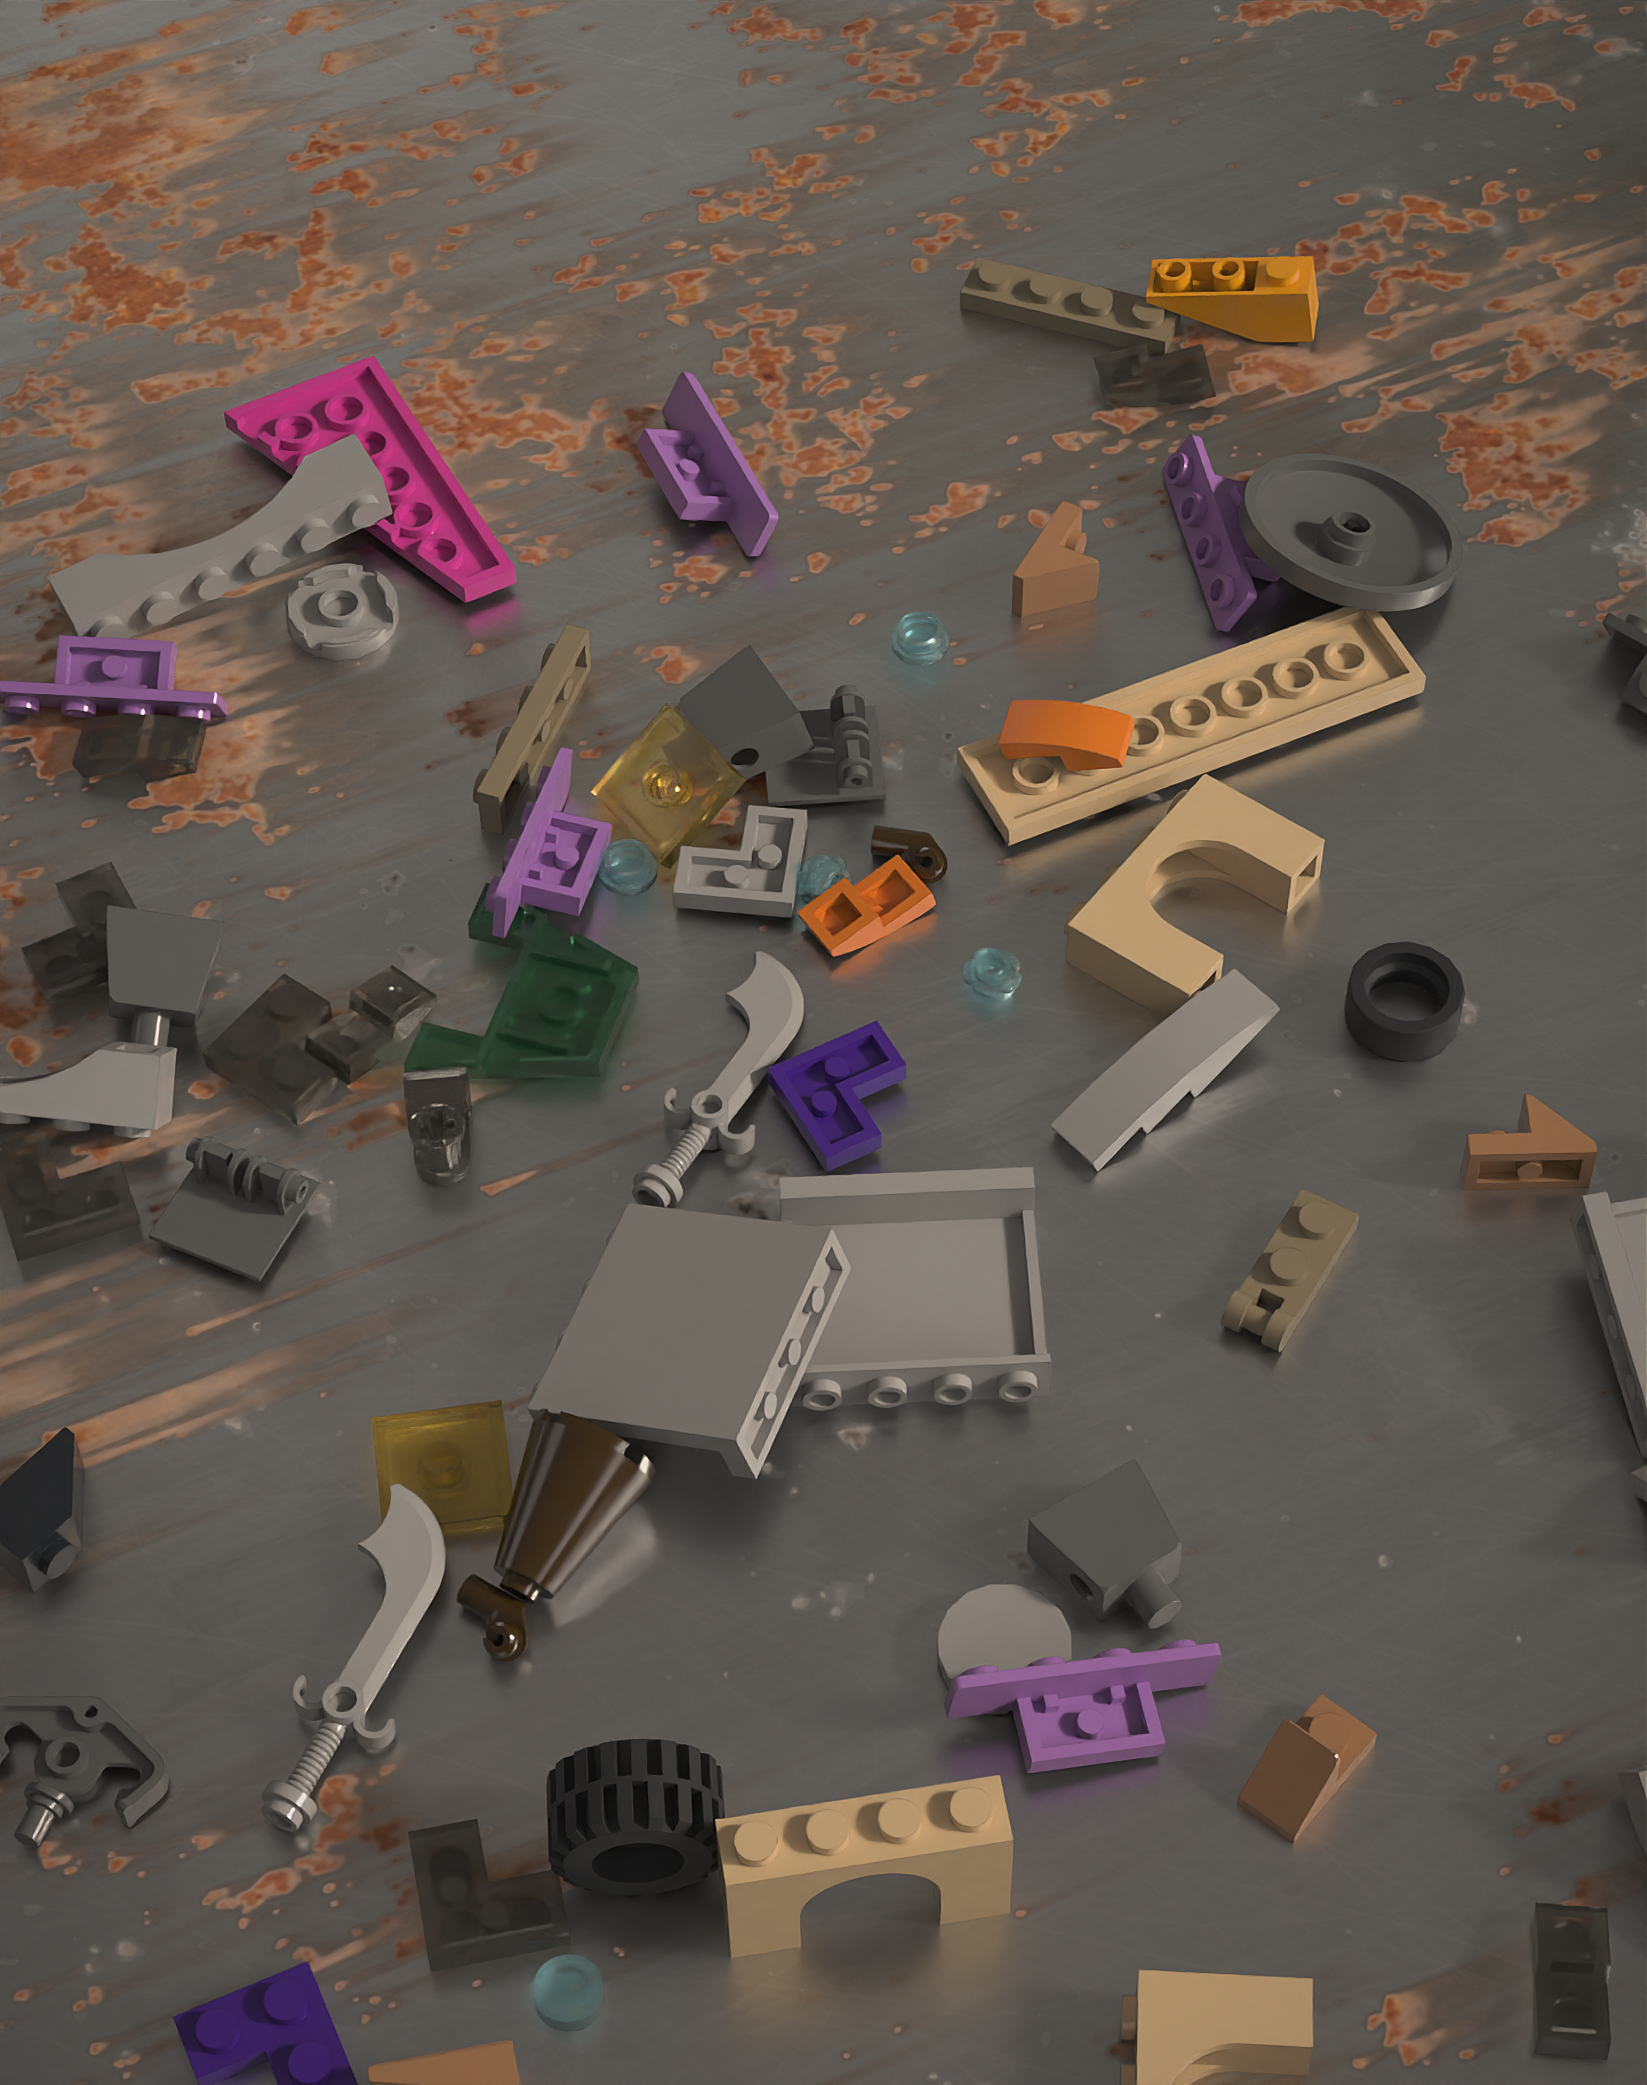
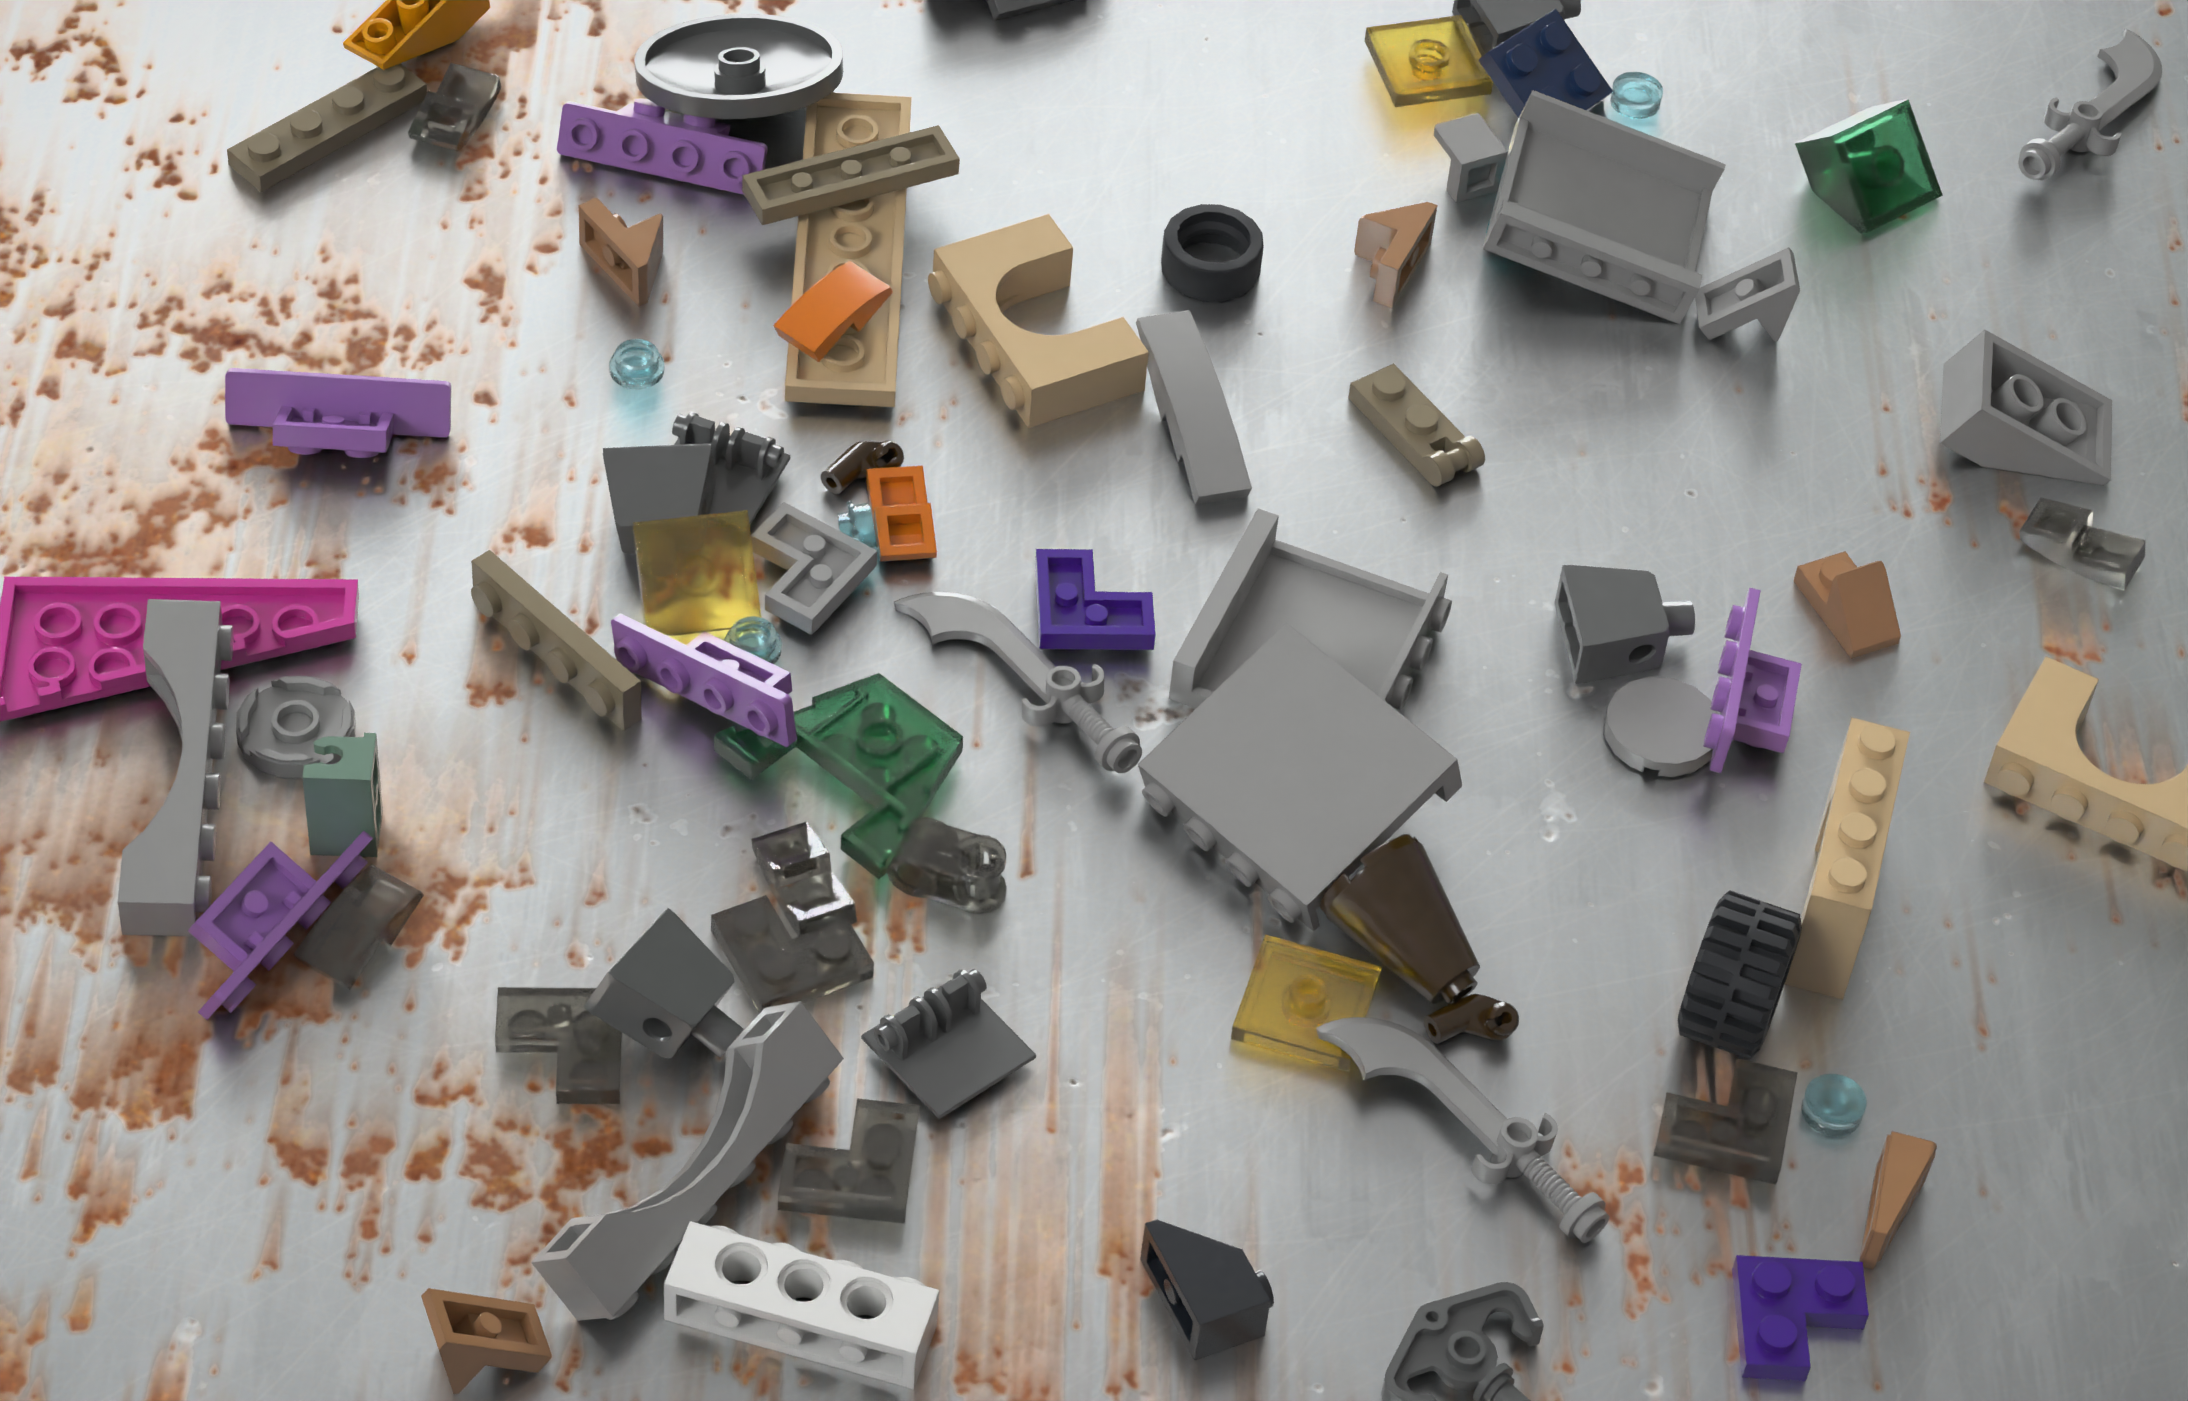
camera: 70 degrees left, 5 degrees down
clear light blue plate [962,947,1022,1004] -> none
none -> sand green hinge [302,733,383,857]
none -> dark tan plate [742,125,960,225]

